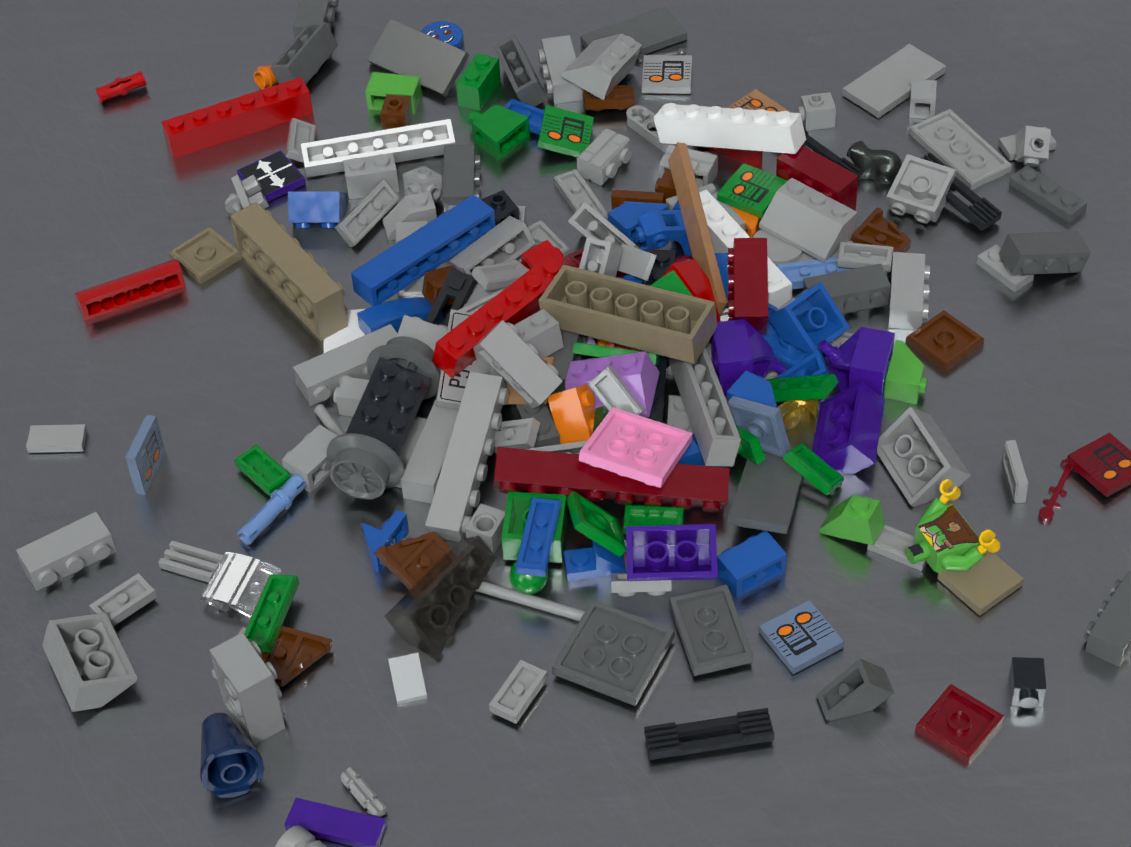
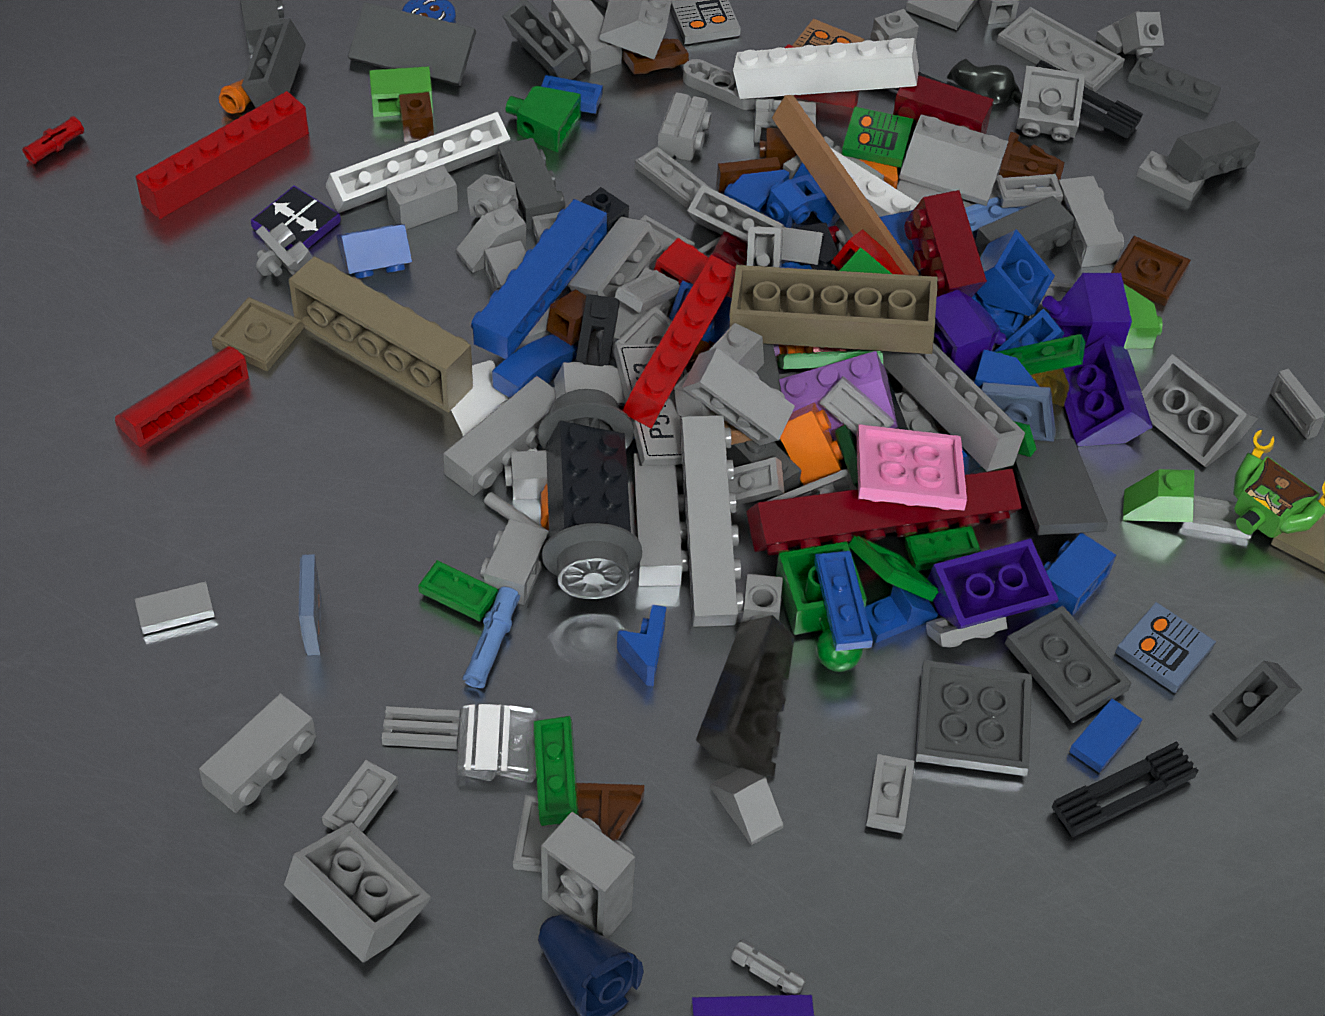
camera: 25 degrees left, 5 degrees up
light grey tile [286,118,316,163] -> none
light grey tile [334,179,400,247] -> none
reddish brown wing [374,531,455,594] -> none
green brick [456,53,501,111] -> none
light grey bar [473,579,586,621] -> none
green tile [537,105,594,157] -> none
green tile [783,443,845,496] -> none
none -> blue tile [1069,698,1142,773]

